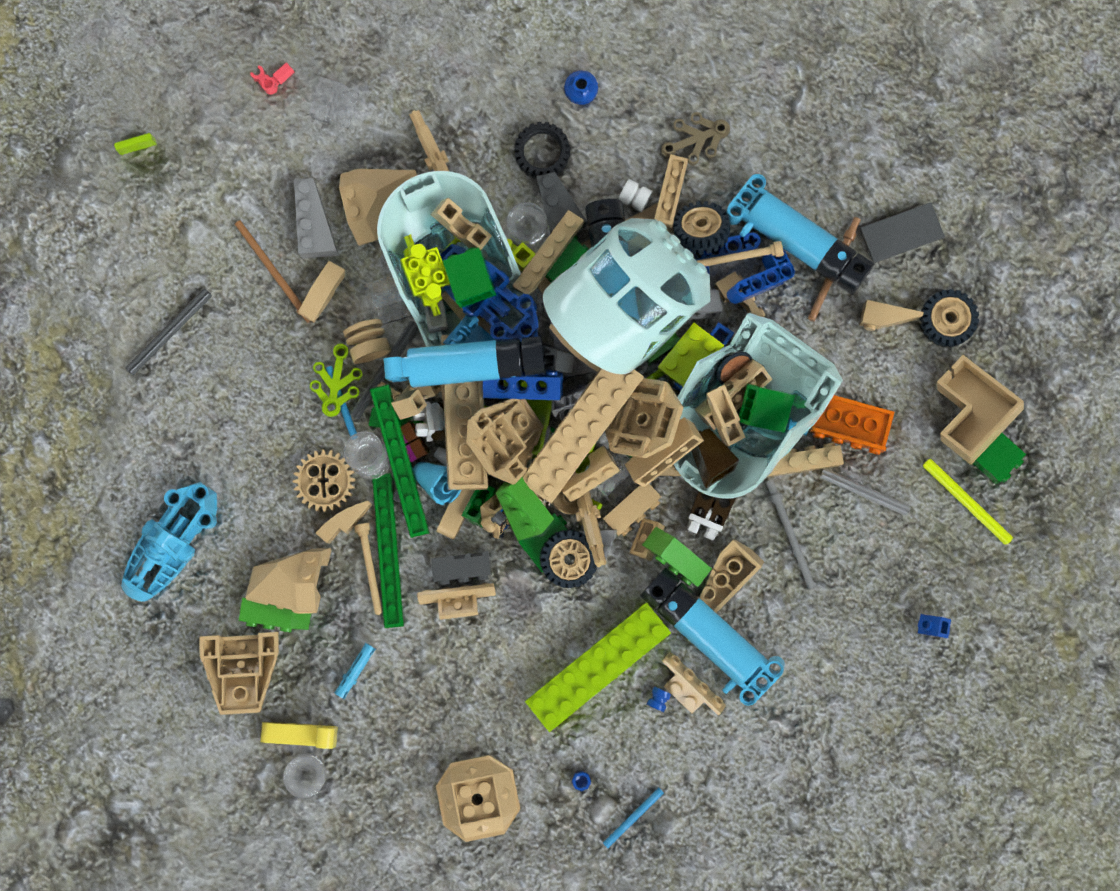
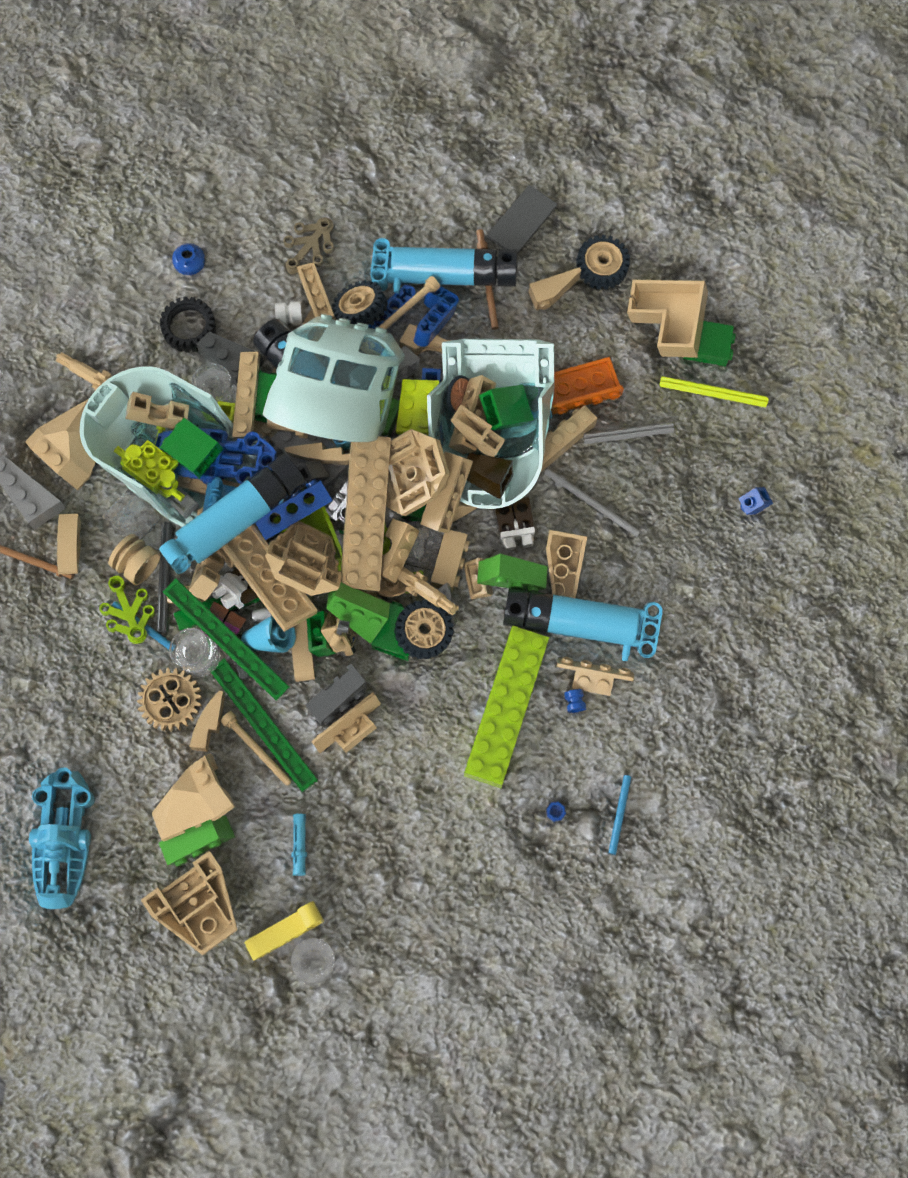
camera: 40 degrees left, 10 degrees down
tan piece [436,755,521,842] -> none

